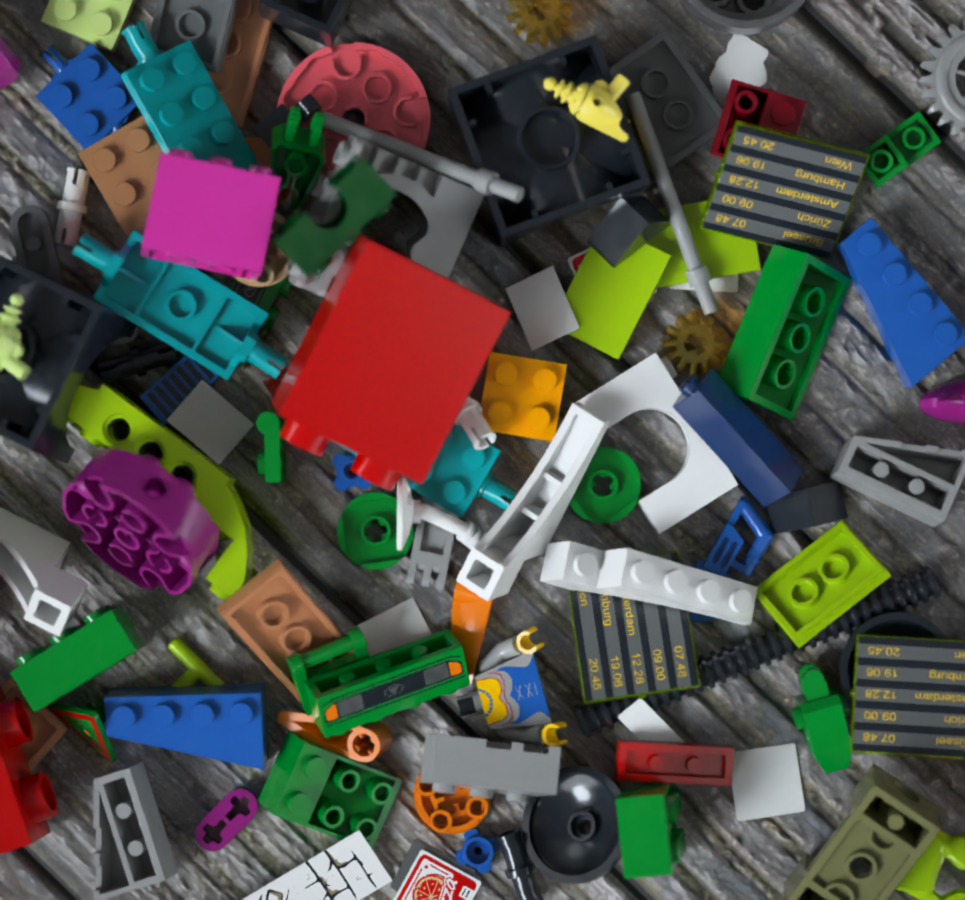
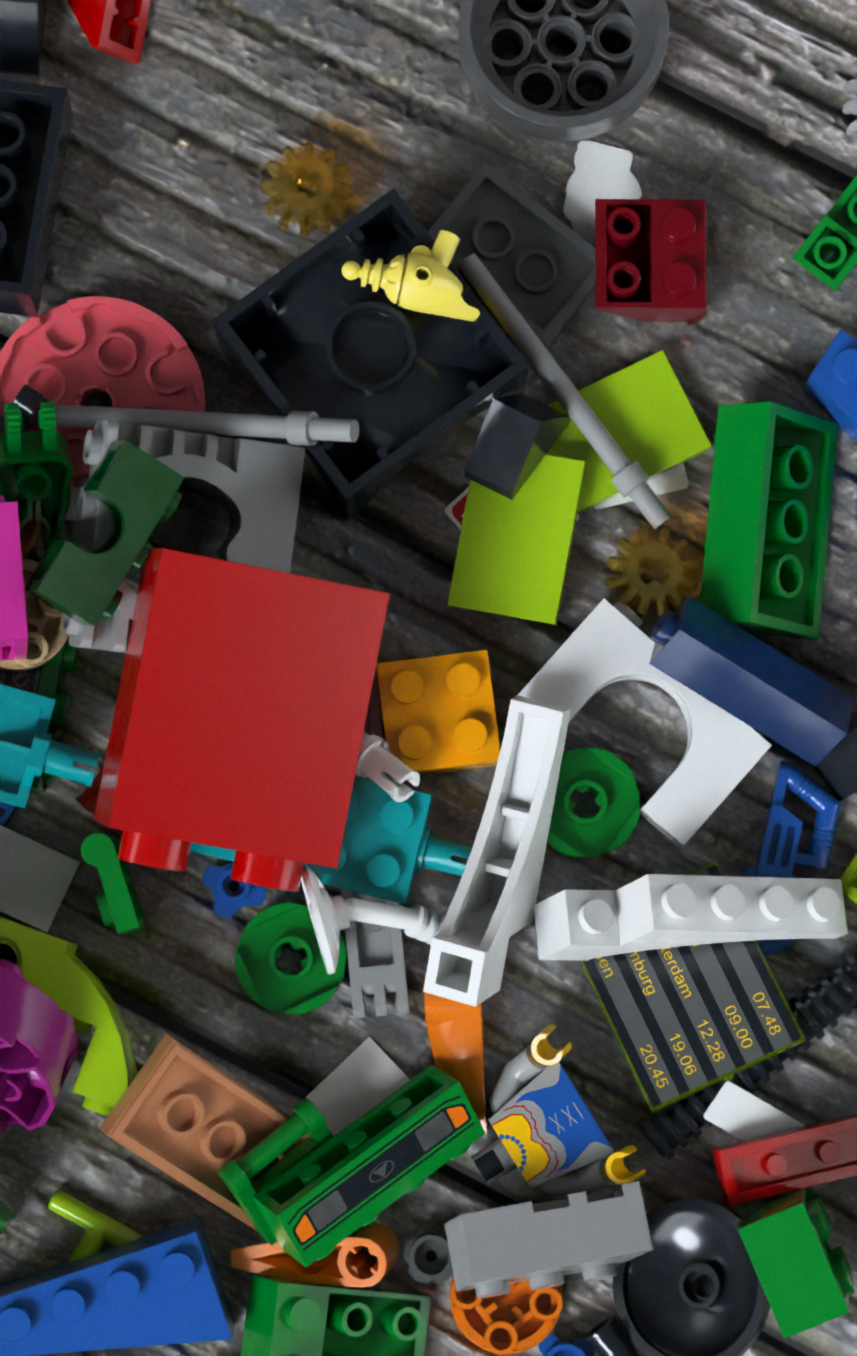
camera: 20 degrees left, 5 degrees down
white sticker [506,266,580,351] -> none
piece [699,120,870,260] -> none
none -> dark grey plate [403,1228,453,1284]

